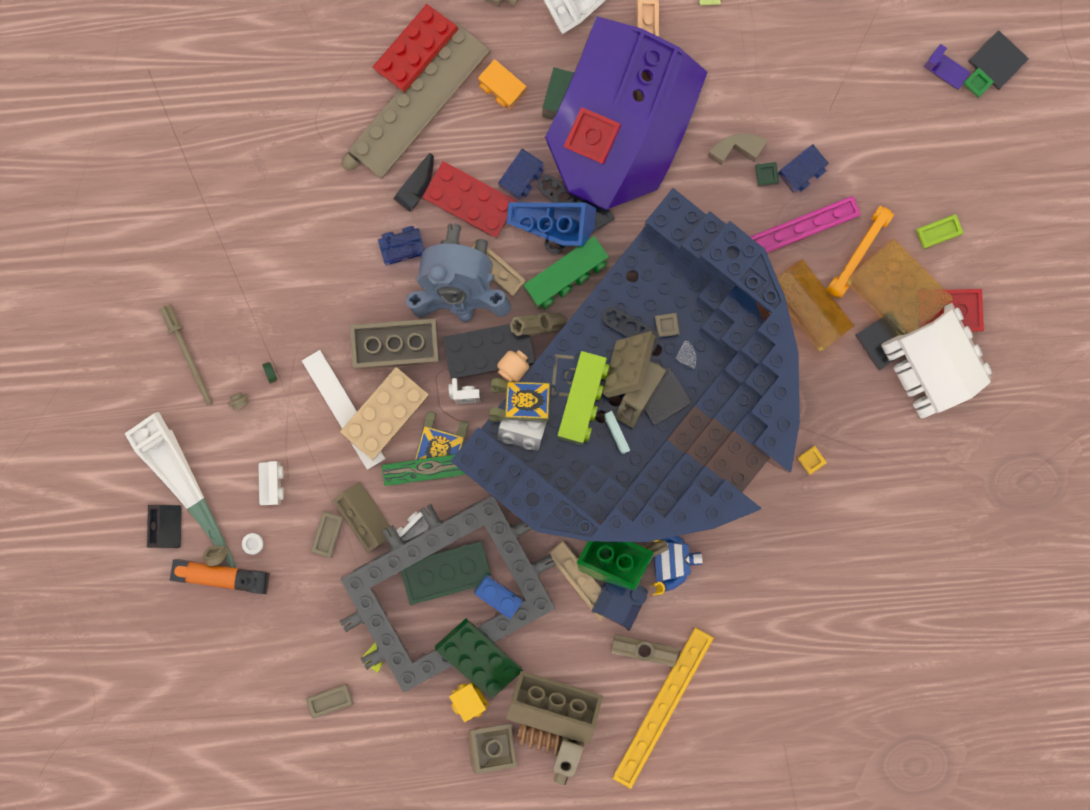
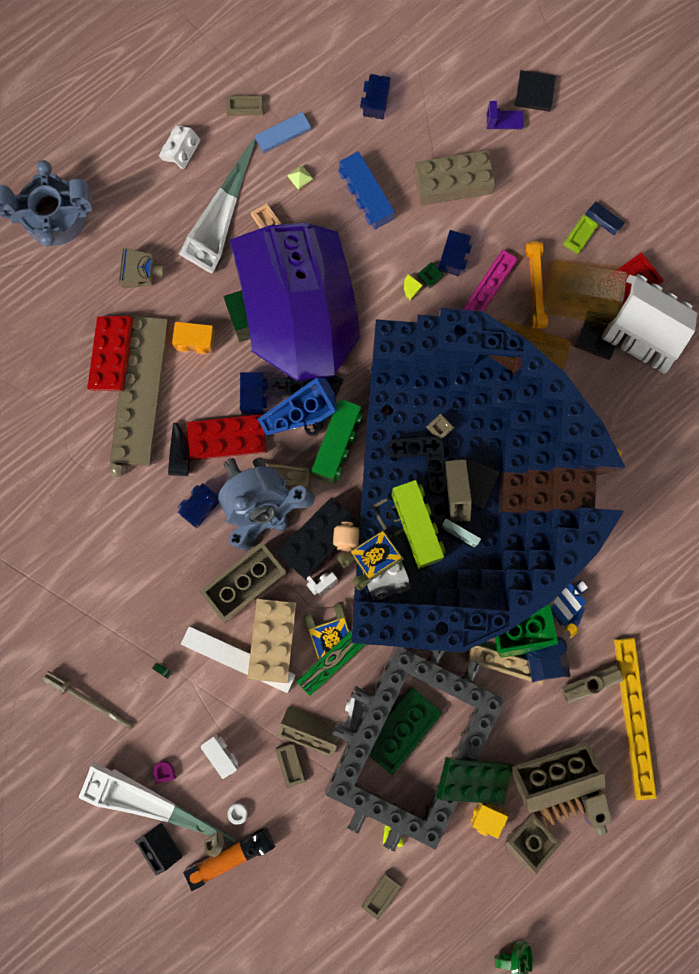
camera: 40 degrees left, 5 degrees down
dark tan plate [228,392,249,410] -> none
blue brick [474,573,523,619] -> none
dark tan piece [510,312,567,336] -> none
red plate [564,107,622,165] -> none
dark tan plate [603,331,656,398] -> none
clear tile [675,340,697,369] -> none
dark tan brick [708,134,768,165] -> none
green plate [963,68,994,98] -> none
none -> magenta tile [153,760,176,784]
none -> blue brick [338,151,395,229]
none -> neon yellow tile [404,274,422,301]
none -> dark tan brick [414,150,495,206]
none -> dark blue tile [585,201,625,236]

